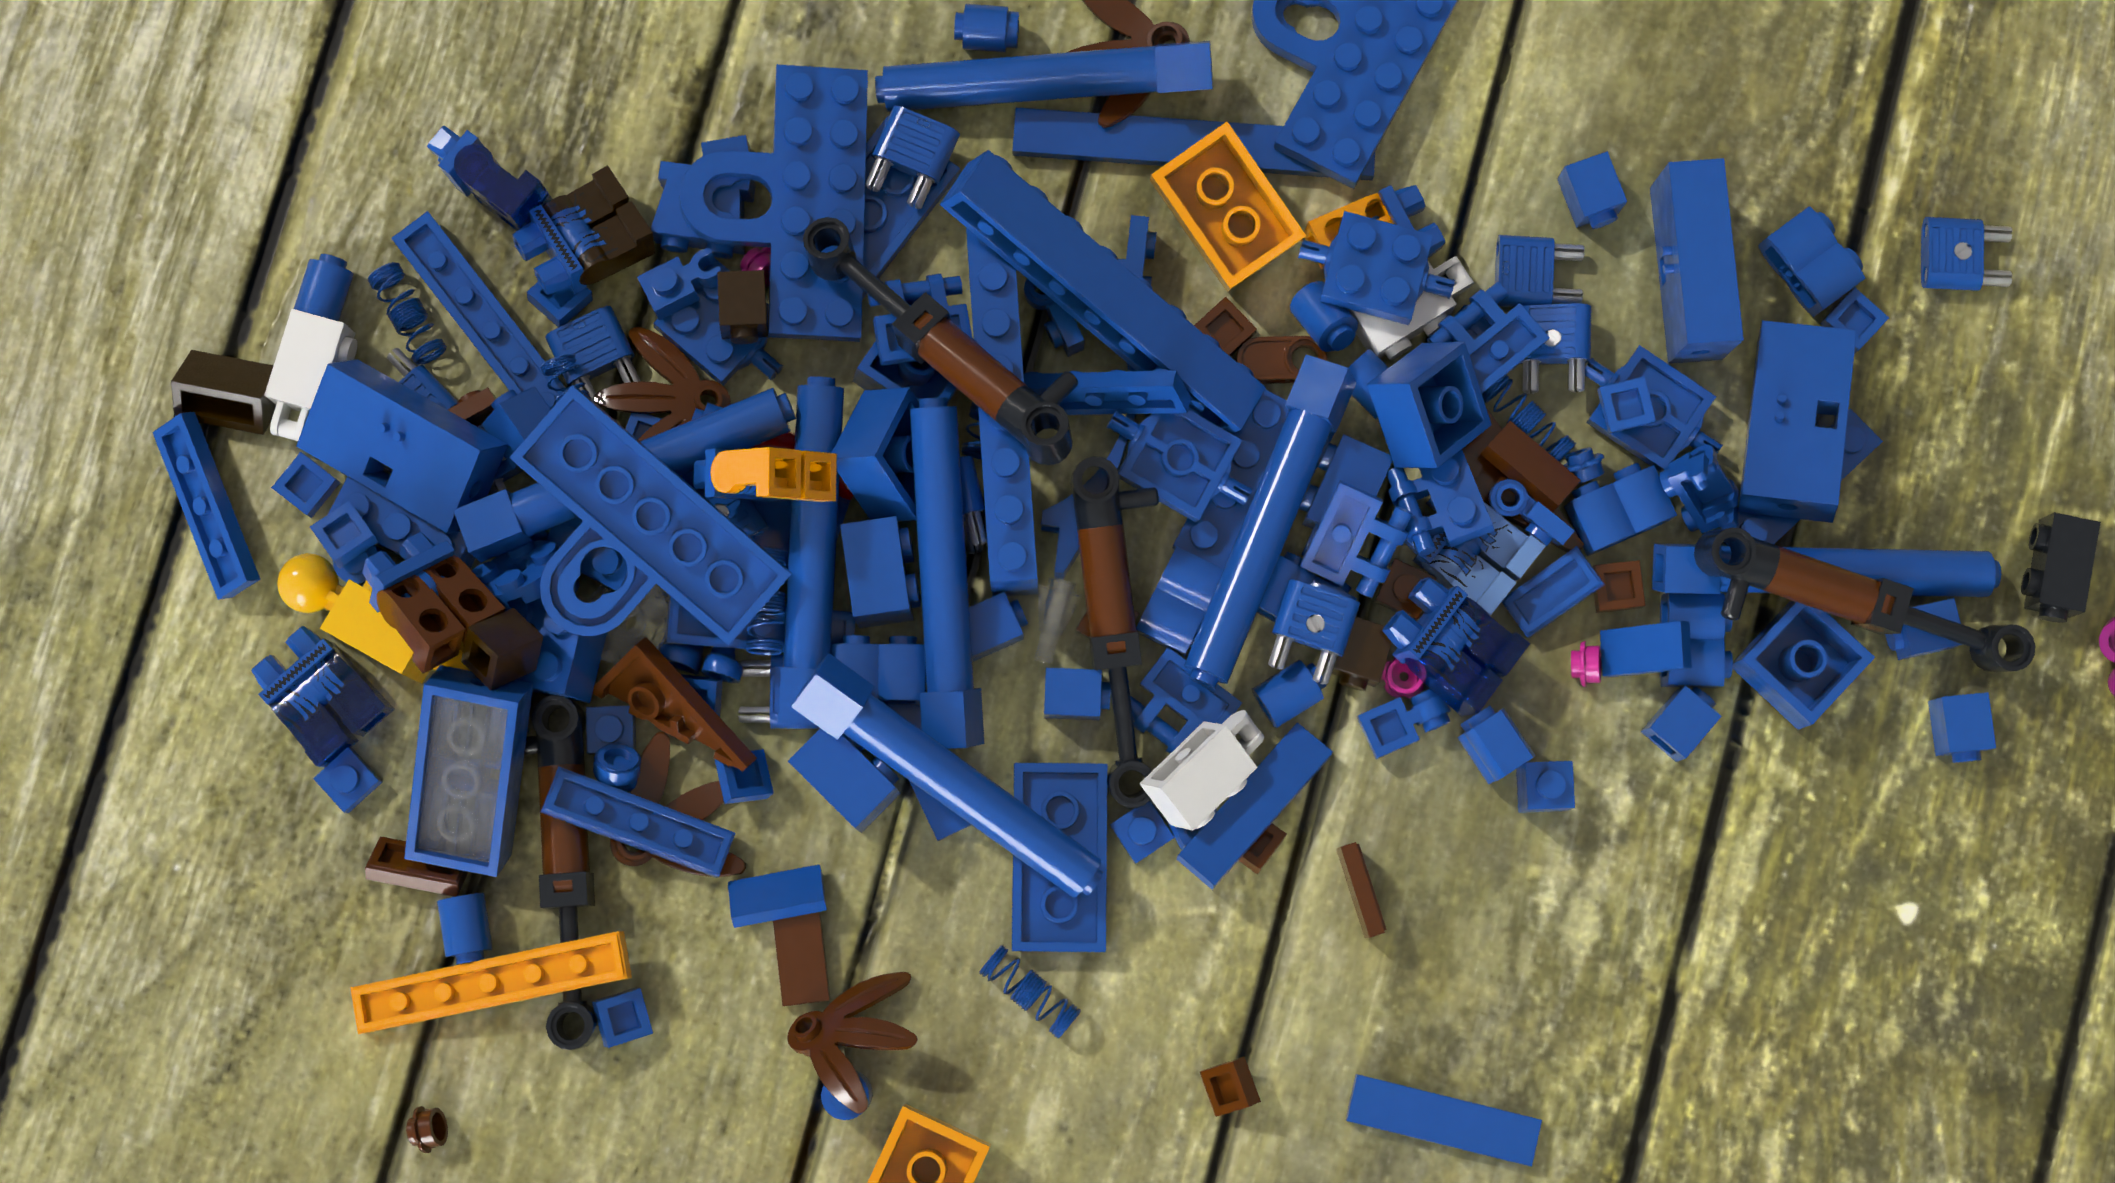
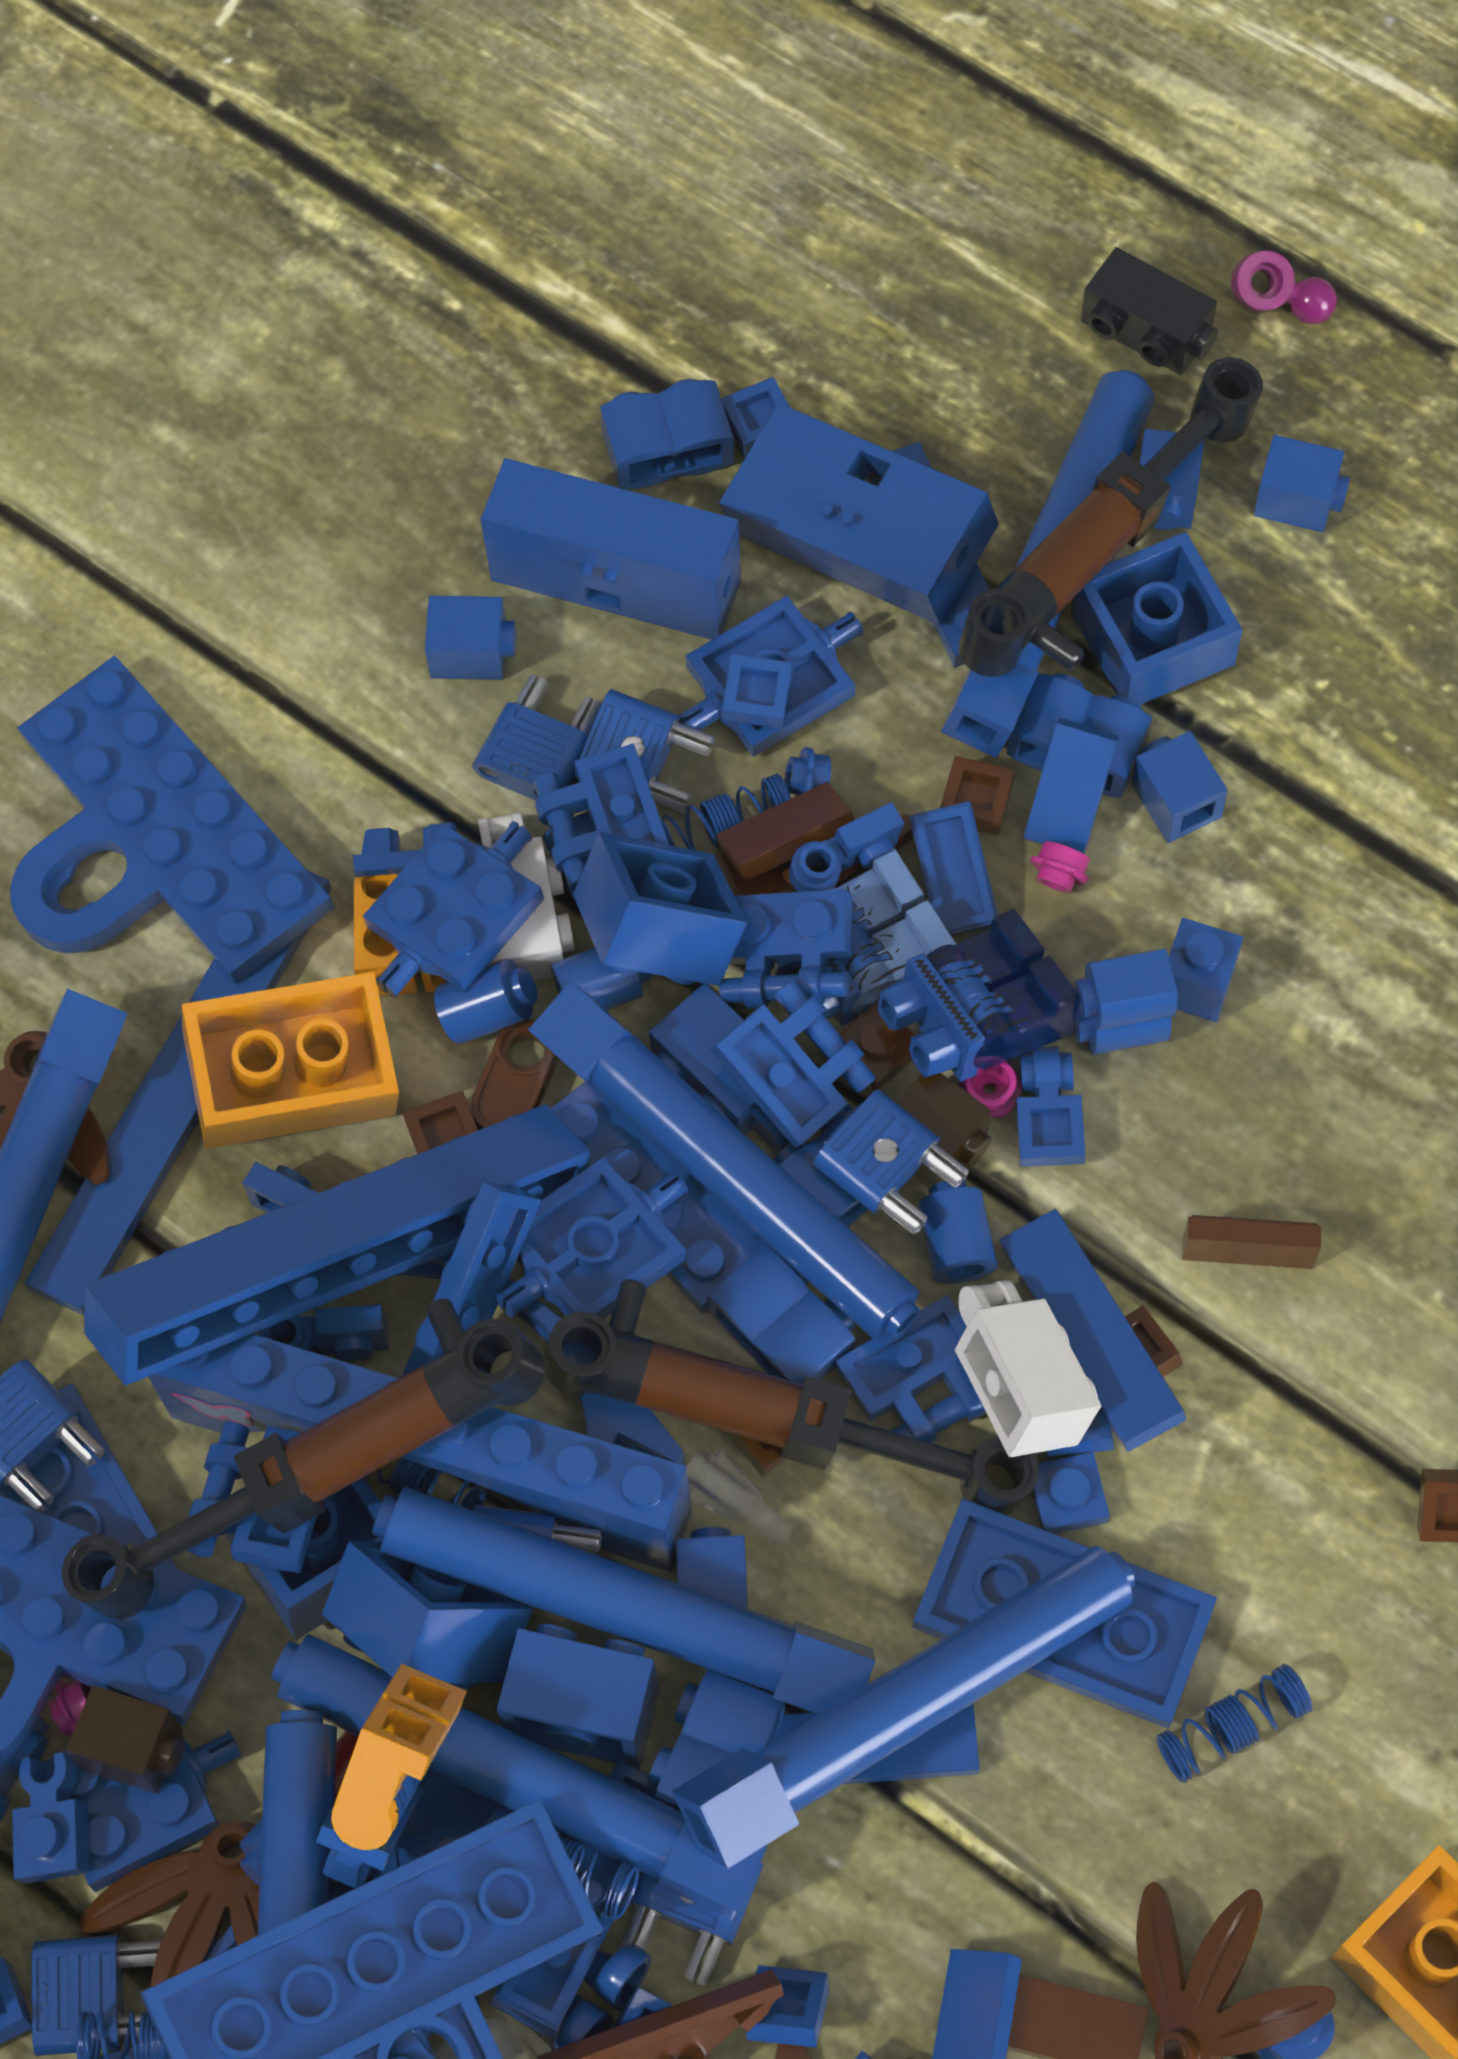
camera: 65 degrees left, 15 degrees down
blue brick [788,728,901,833] -> none
blue brick [1044,668,1111,721] -> none
blue brick [1564,463,1677,557] -> none
blue piece [1660,445,1739,534] -> none
blue piece [1921,217,2013,291] -> none

